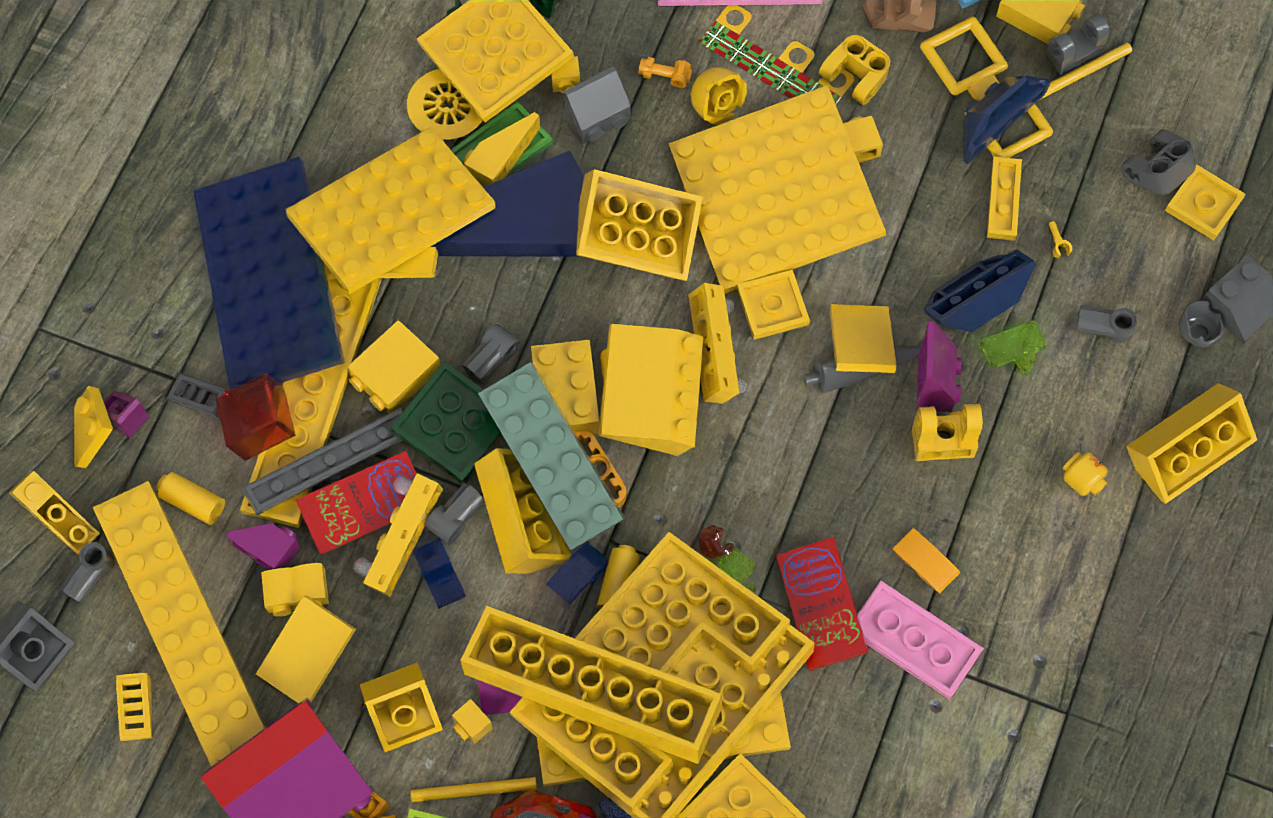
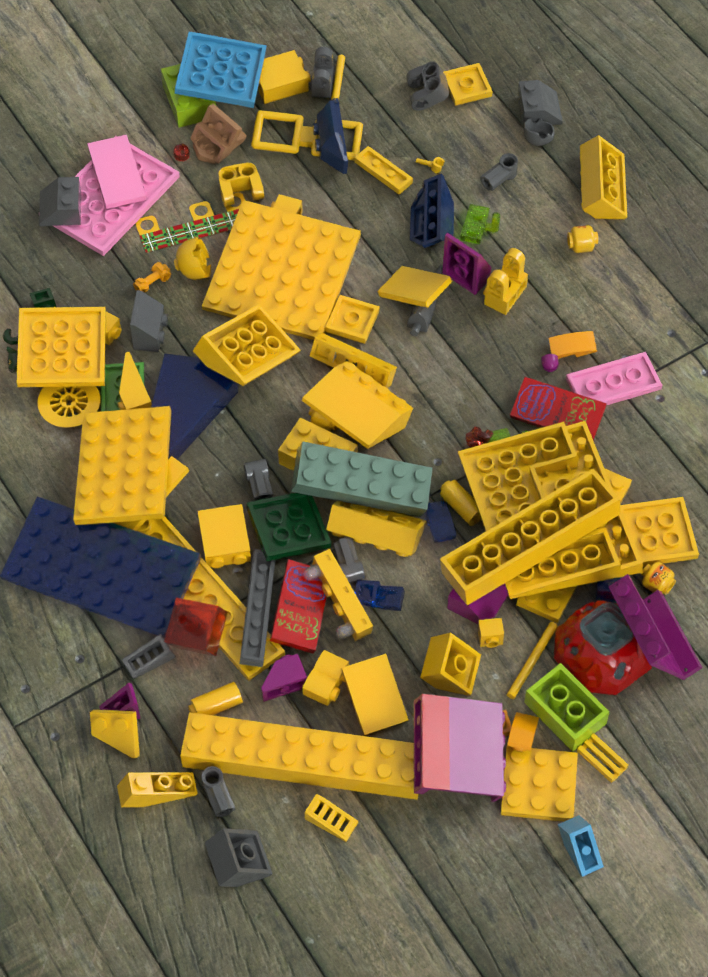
camera: 55 degrees left, 10 degrees down
none -> magenta hinge [541,354,559,372]

